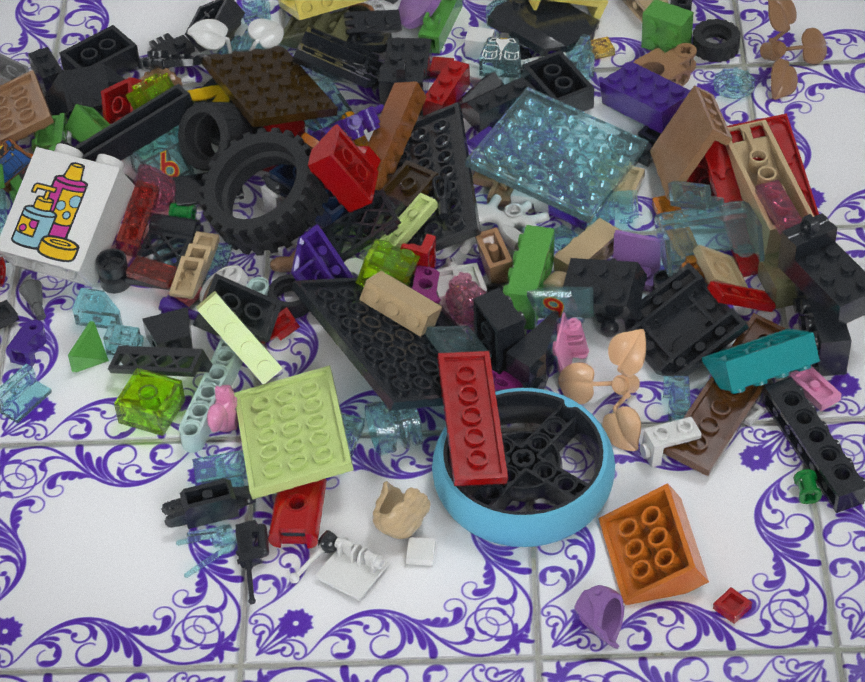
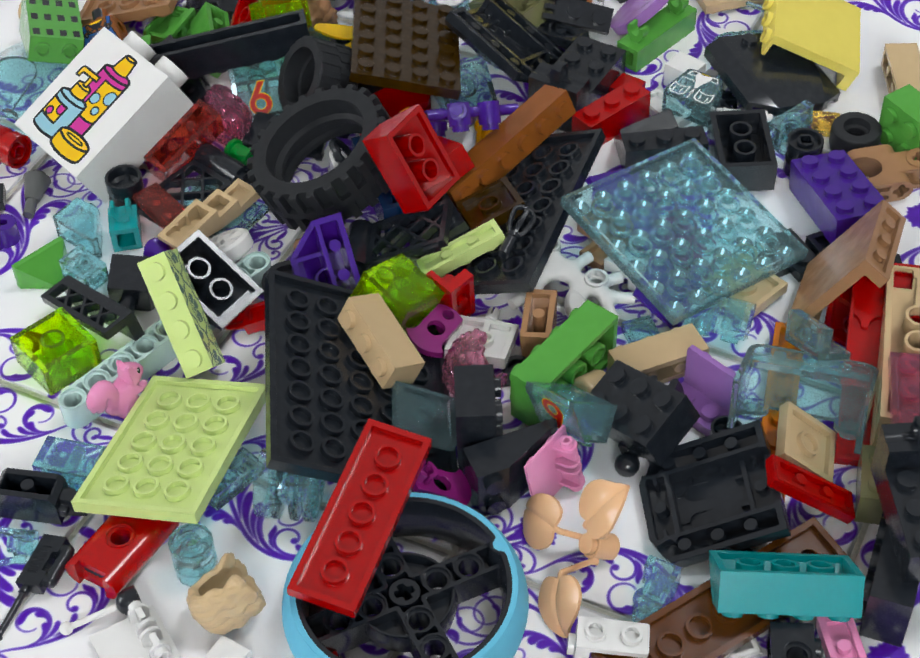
camera: 25 degrees right, 0 degrees up
none -> teal brick [108,198,143,252]
none -> clear light blue wheel [168,523,219,587]
none -> black wheel [783,127,824,177]
none -> black tyre [829,112,882,153]

